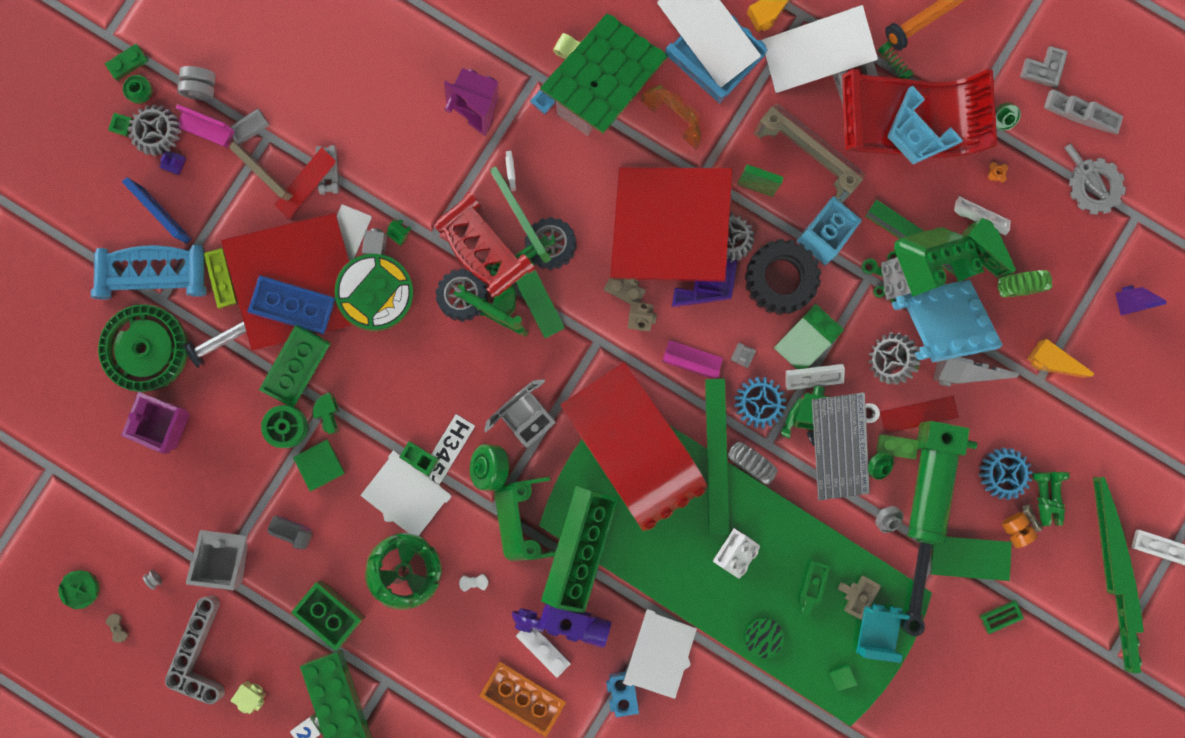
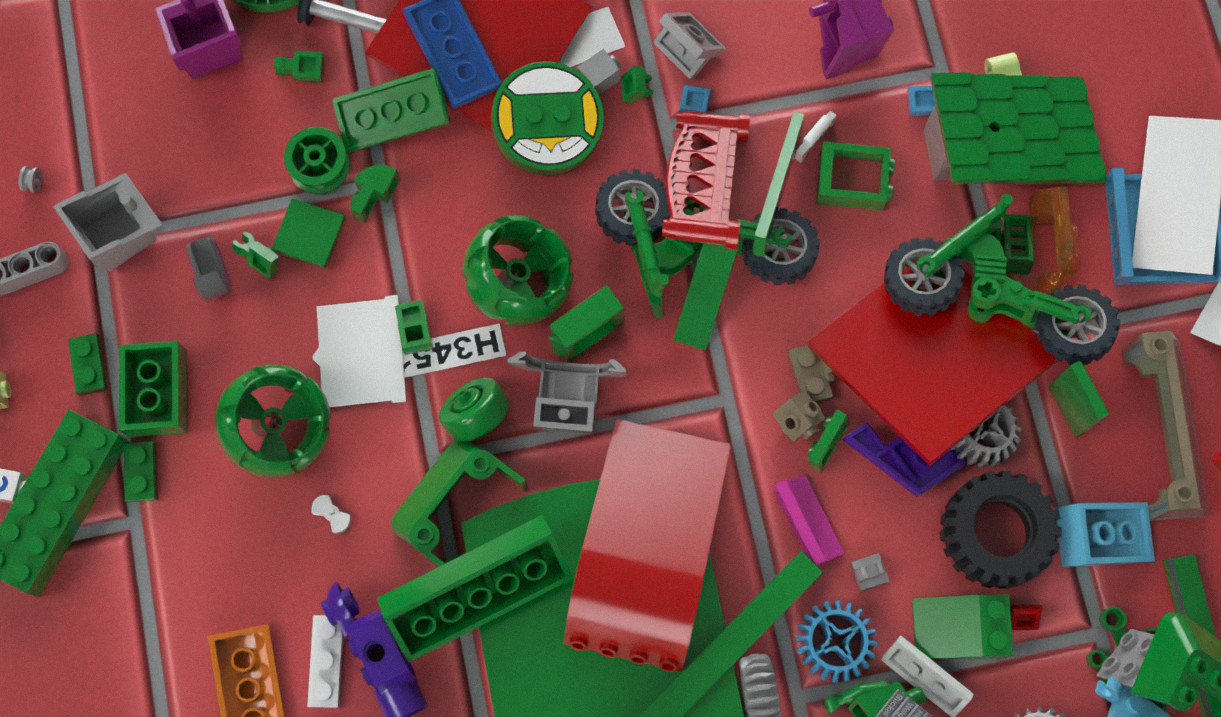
camera: 50 degrees right, 10 degrees down
none -> green plate [68,333,108,396]
none -> green plate [123,441,157,503]
none -> green plate [232,232,279,280]
none -> green plate [273,51,323,82]
none -> green wheel [462,215,574,327]
none -> green window [549,285,624,363]
none -> light grey bracket [653,12,727,79]
none -> dark azure tile [679,85,711,113]
none -> green plate [807,410,850,473]
none -> green window [816,141,895,211]
none -> piece [884,194,1120,365]
none -> green slope [1001,214,1034,275]
none -> red slope [1010,604,1043,630]

